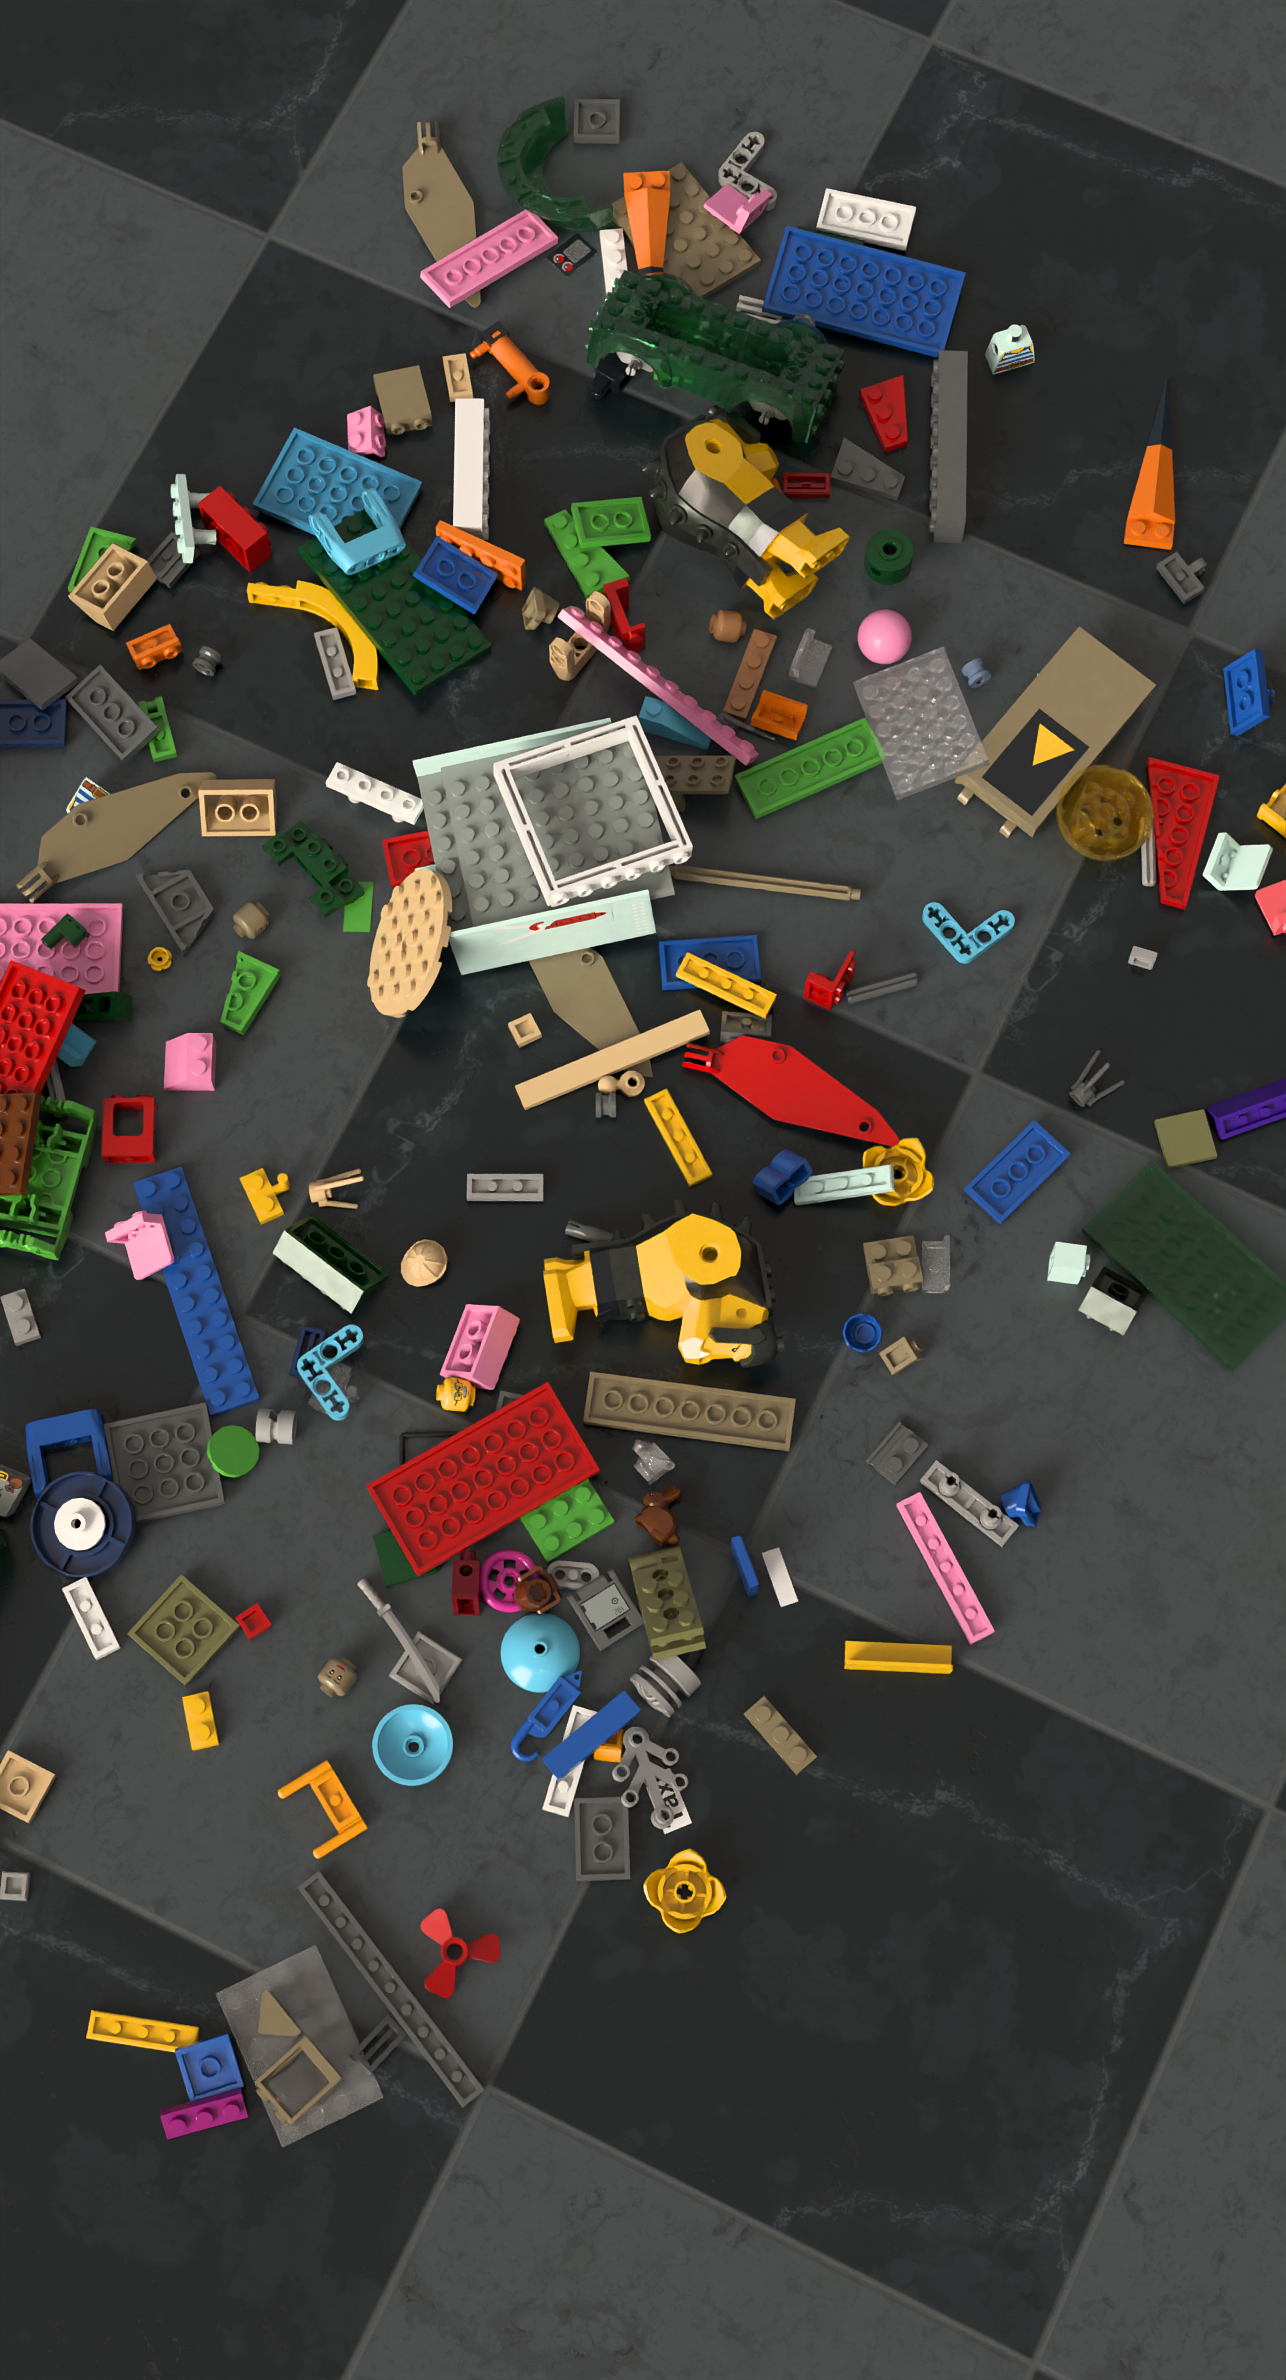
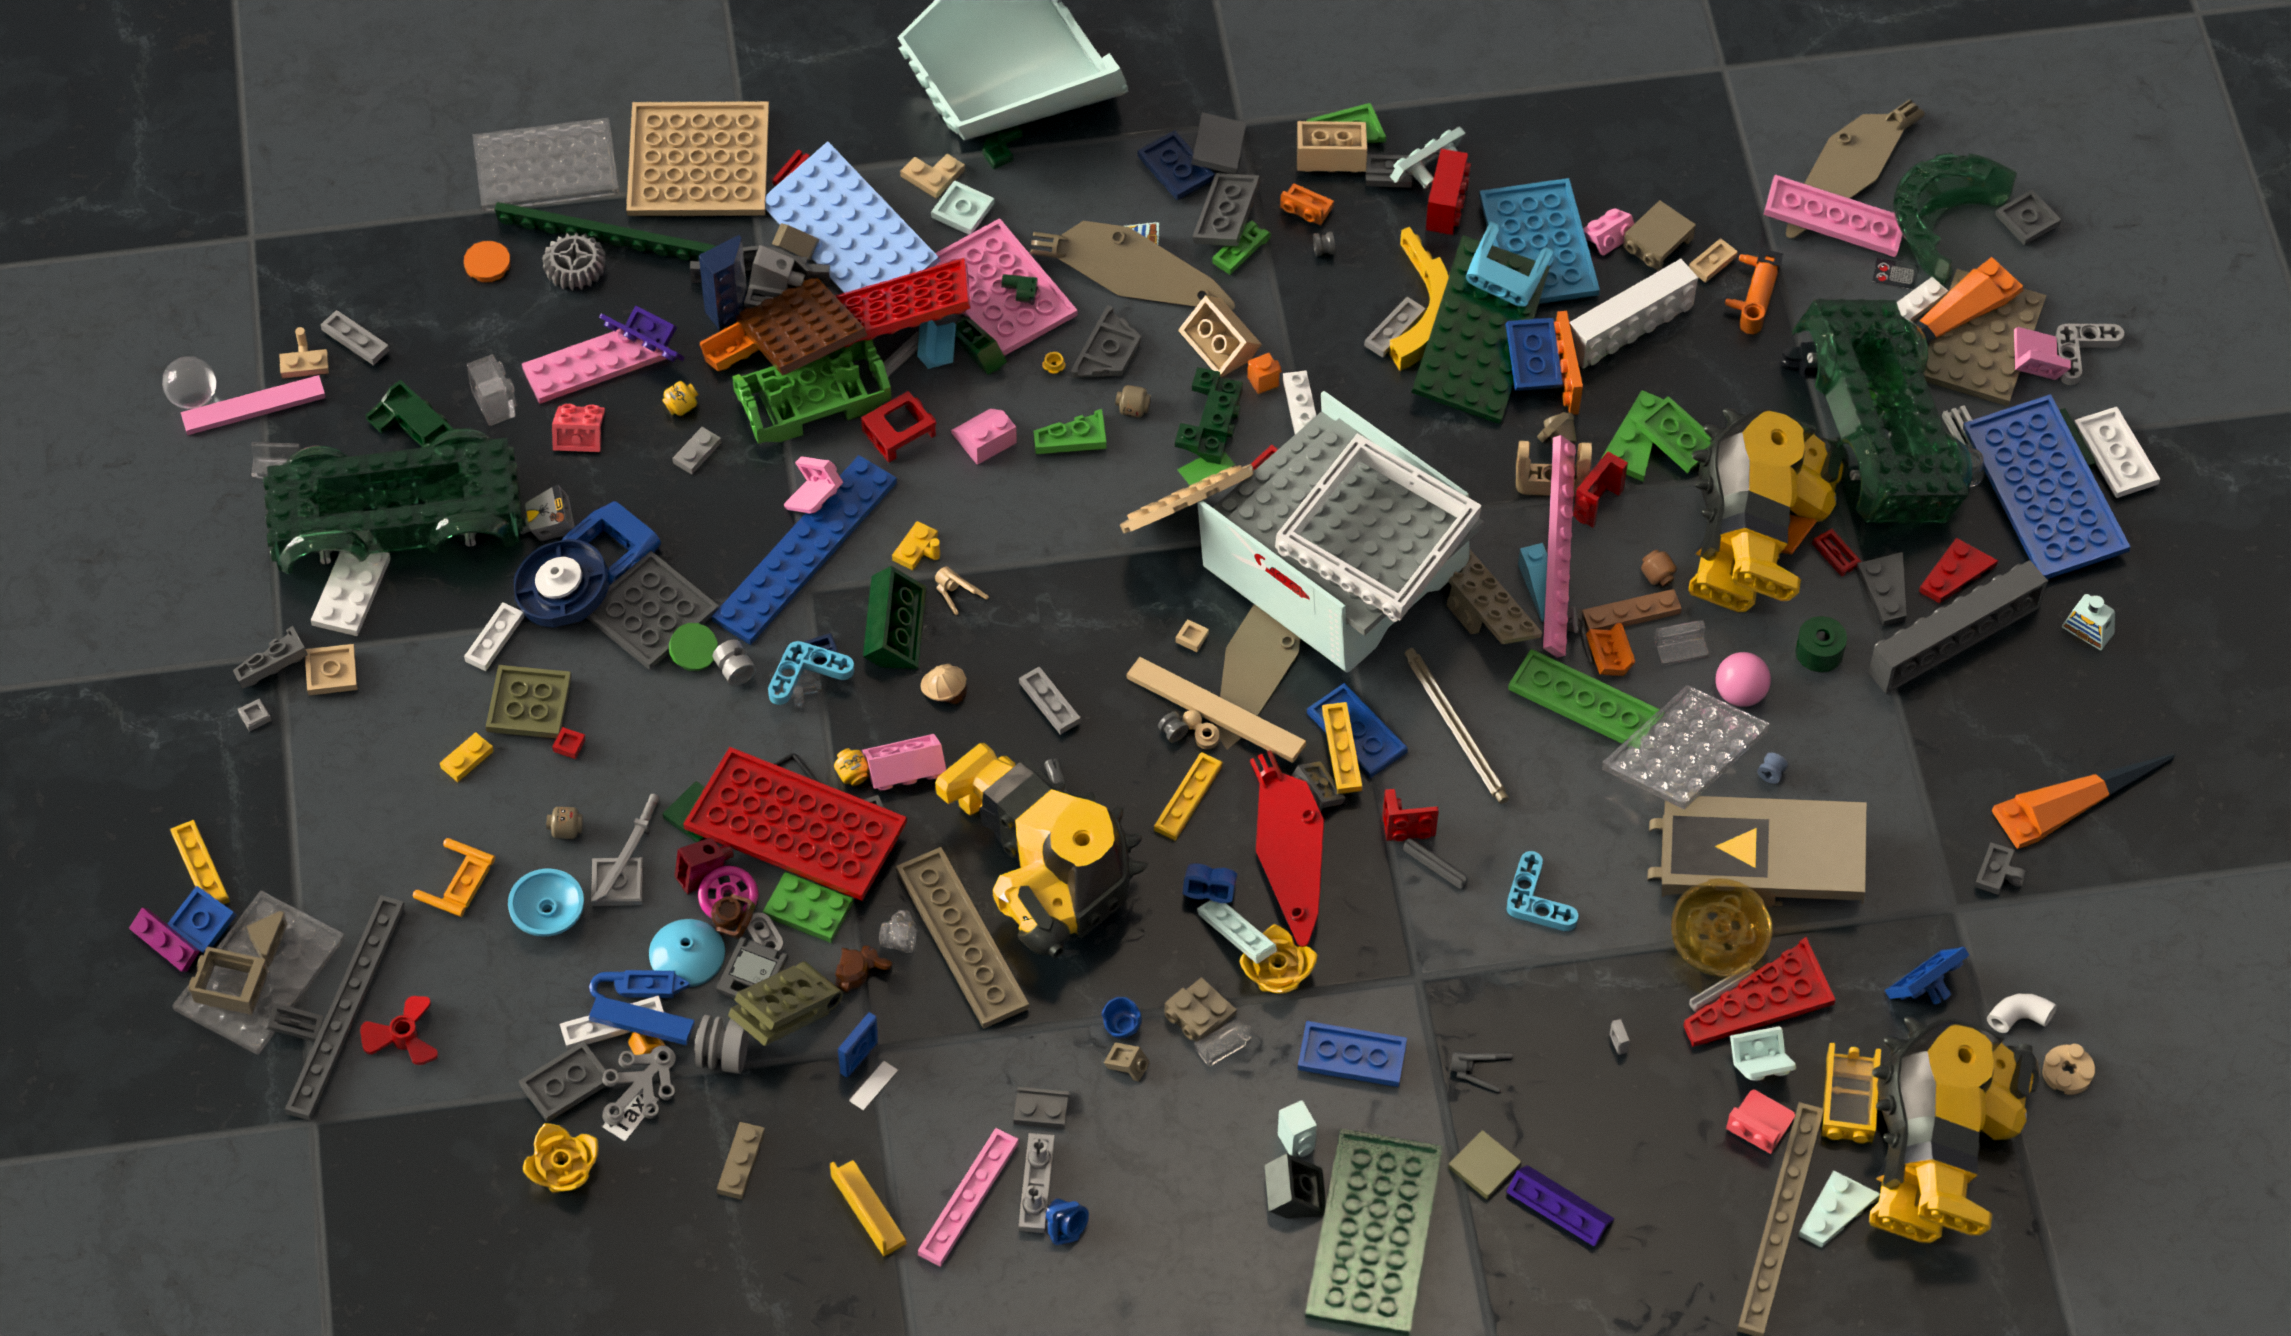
camera: 55 degrees right, 15 degrees down
none -> orange brick [1247,353,1281,394]

